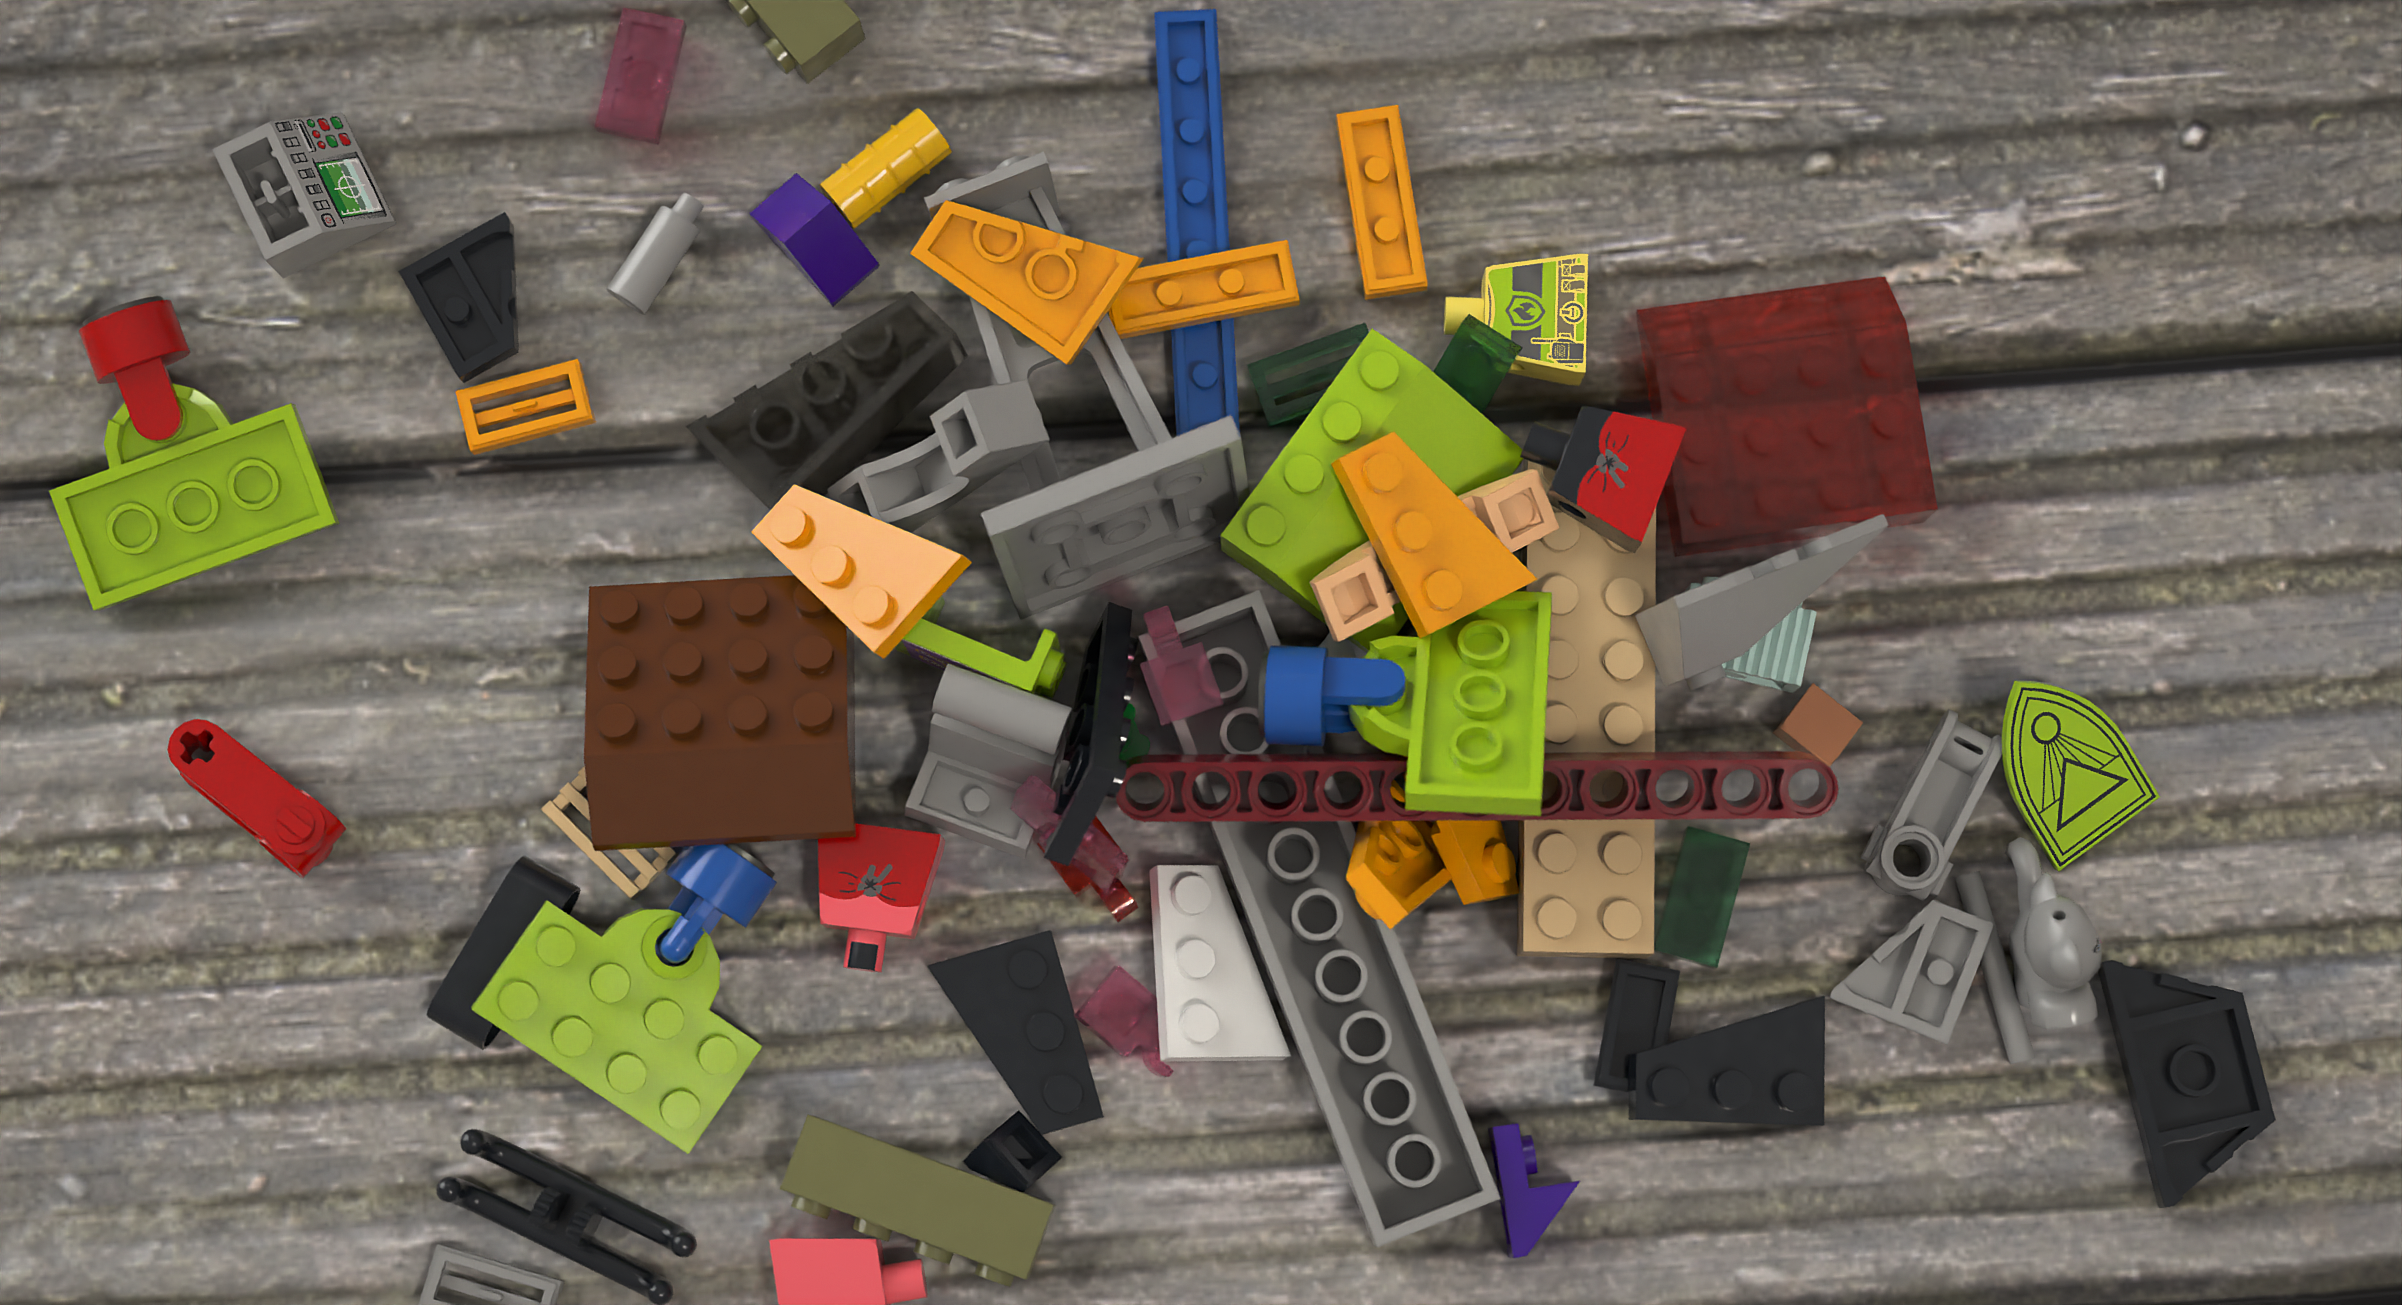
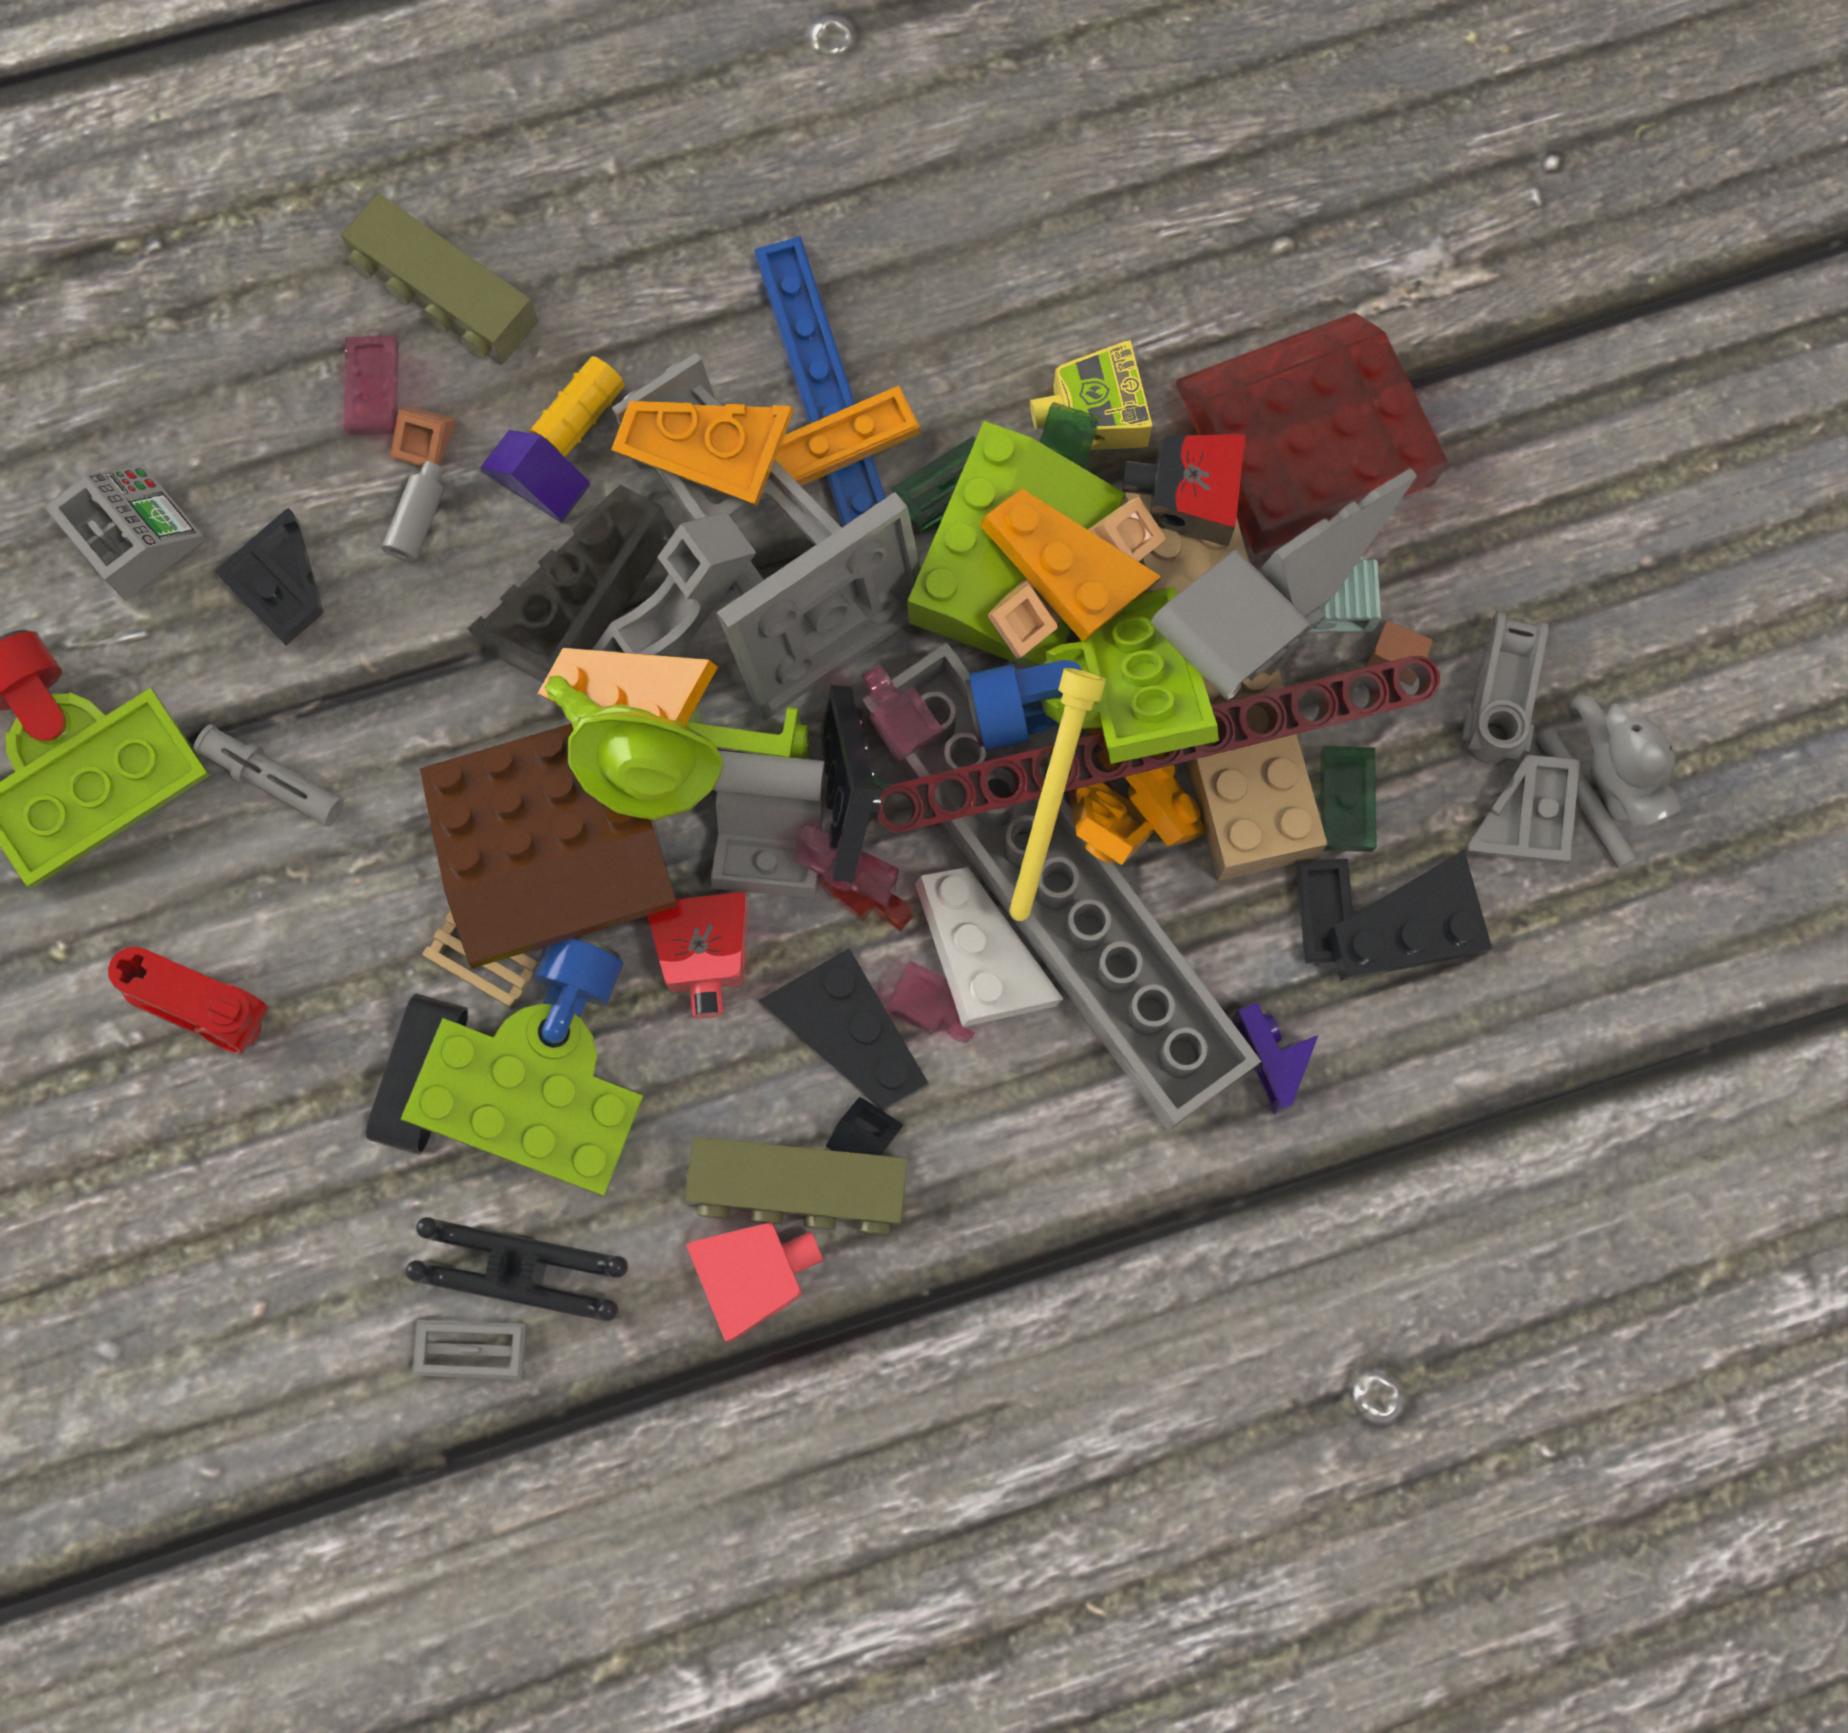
camera: 15 degrees left, 5 degrees down
light orange tile [455,359,596,455] -> none
light orange tile [1336,105,1428,300] -> none
lime shield [2001,681,2160,871] -> none
black wing [2098,960,2276,1208] -> none
none -> light grey pin [194,724,344,827]
none -> nougat slope [390,406,456,467]
none -> lime hat [544,675,724,820]
none -> light yellow piece [1009,668,1106,921]
none -> light grey piece [1151,550,1313,700]

